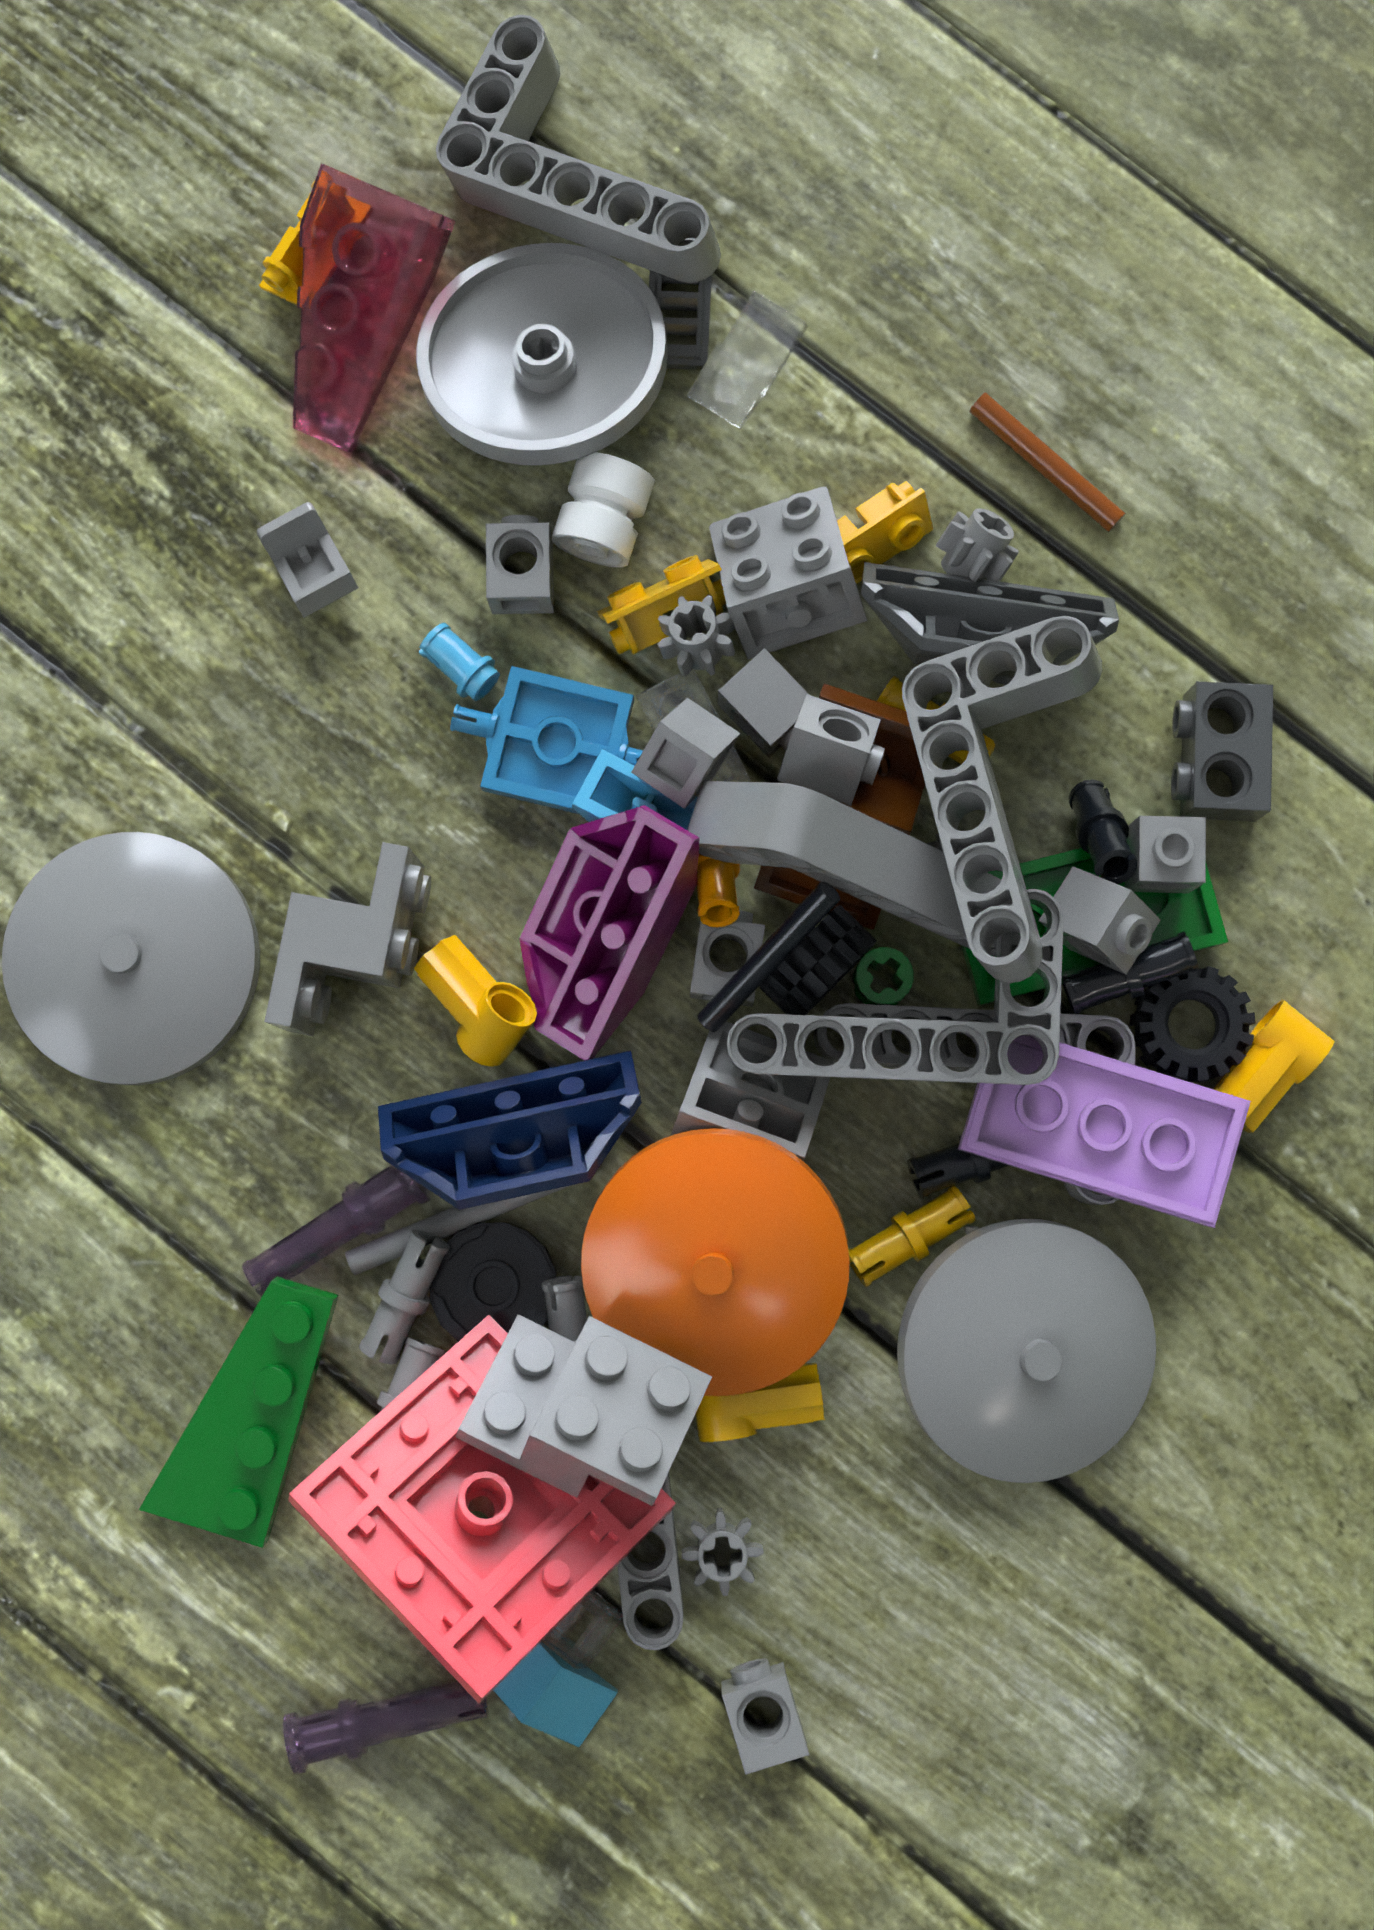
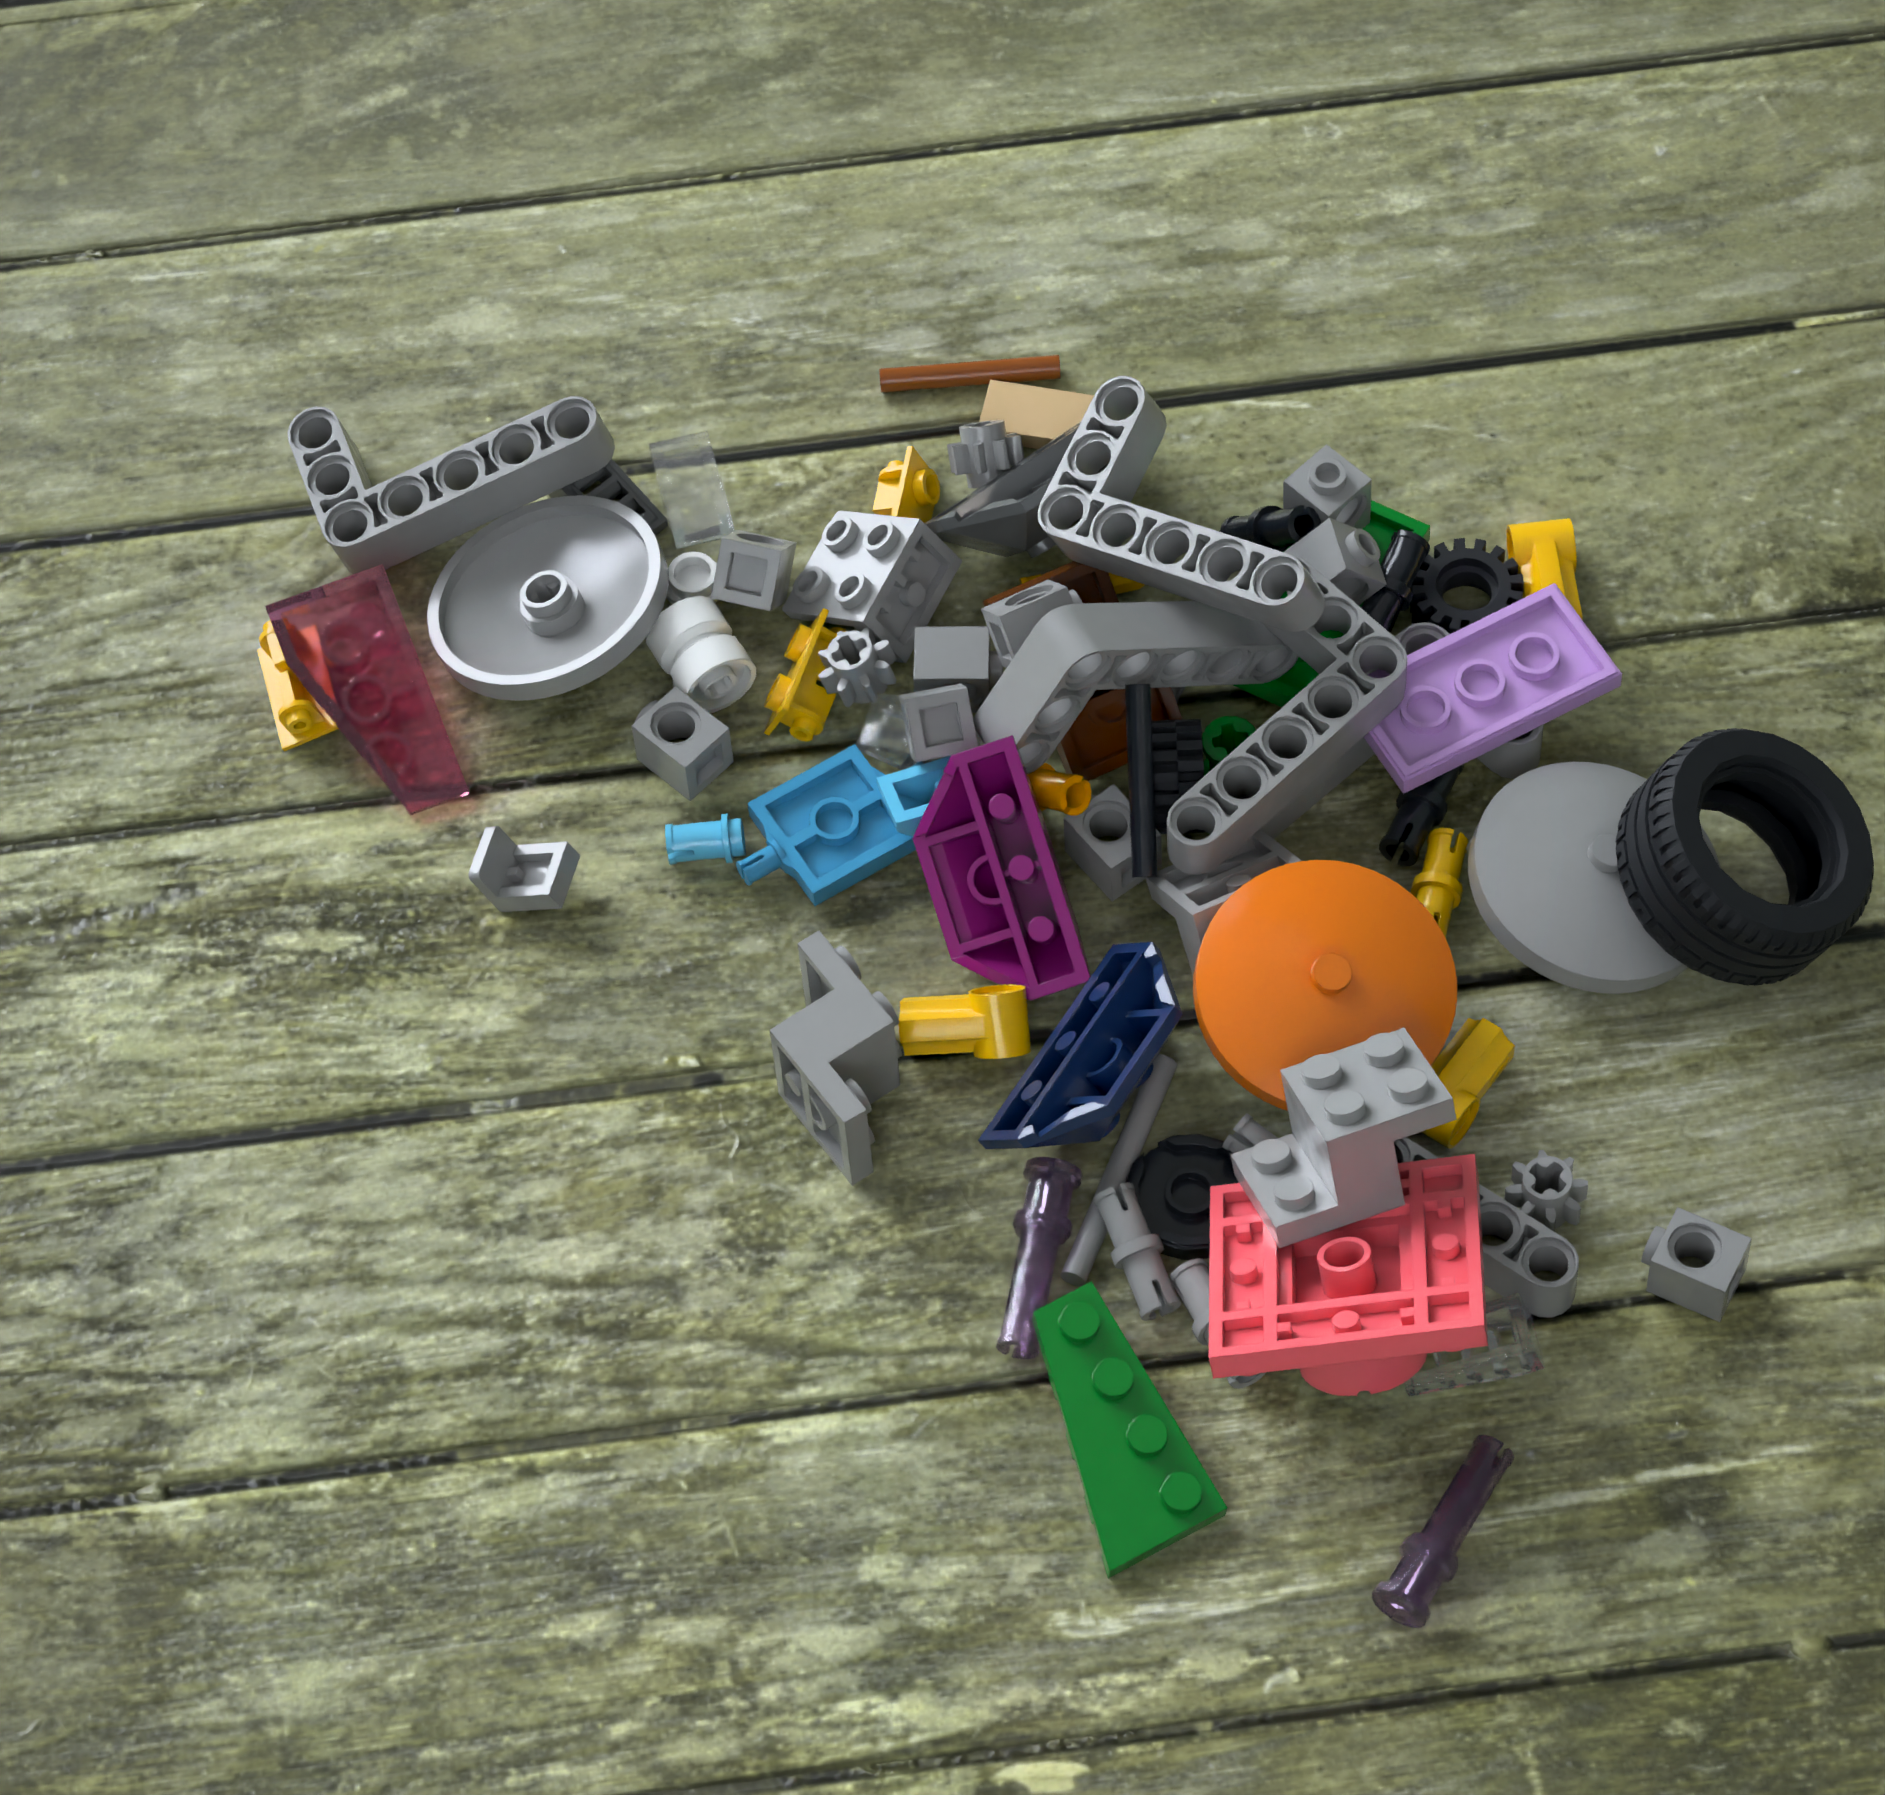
camera: 45 degrees left, 25 degrees down
light grey dish [2,832,260,1085] -> none
medium azure slope [493,1636,618,1747] -> none
dark grey brick [1171,681,1273,822] -> none
none -> white plate [666,552,718,604]
none -> light grey brick [711,530,797,611]
none -> tan tile [979,380,1094,449]
none -> black tyre [1616,728,1874,986]

